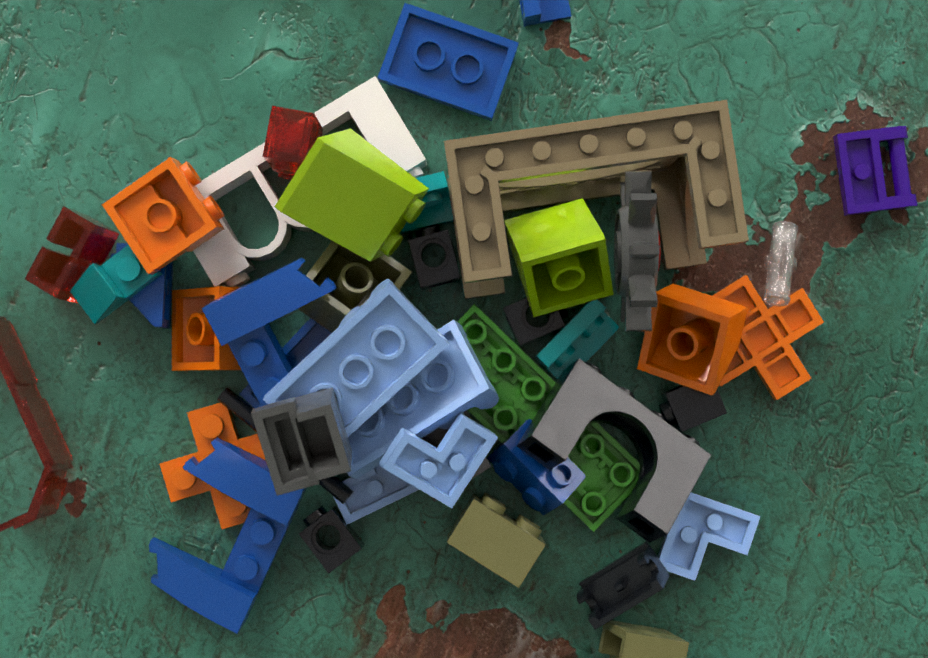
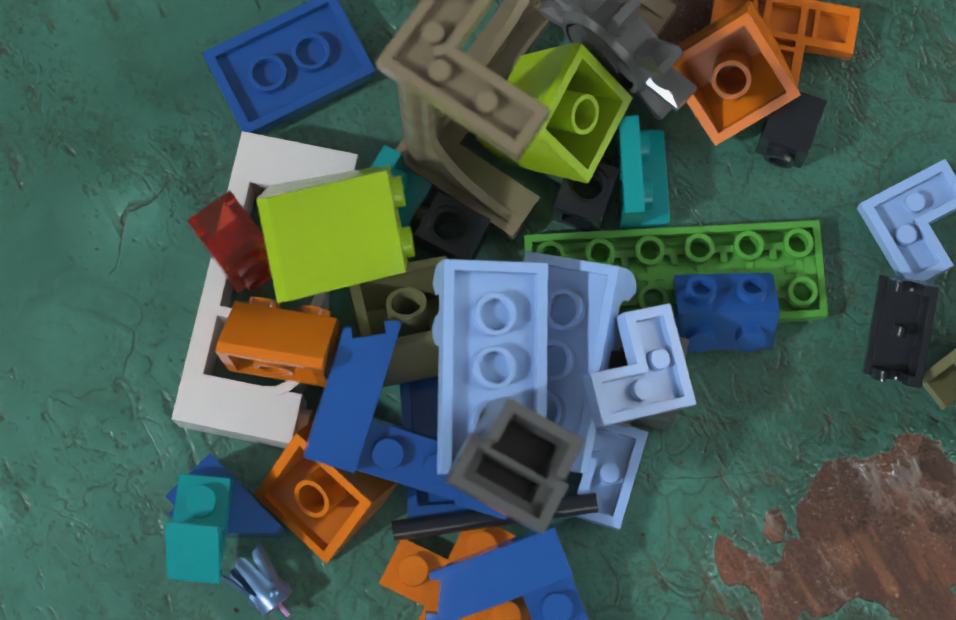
camera: 50 degrees left, 10 degrees down
clear red piece [25,206,119,304] -> none
orange plate [102,157,224,275] -> none
black brick [299,506,364,574] -> none
olive brick [447,492,546,588] -> none
arch [517,358,711,543] -> none
none -> orange slope [215,297,341,387]
none -> flat silver piece [221,541,294,618]

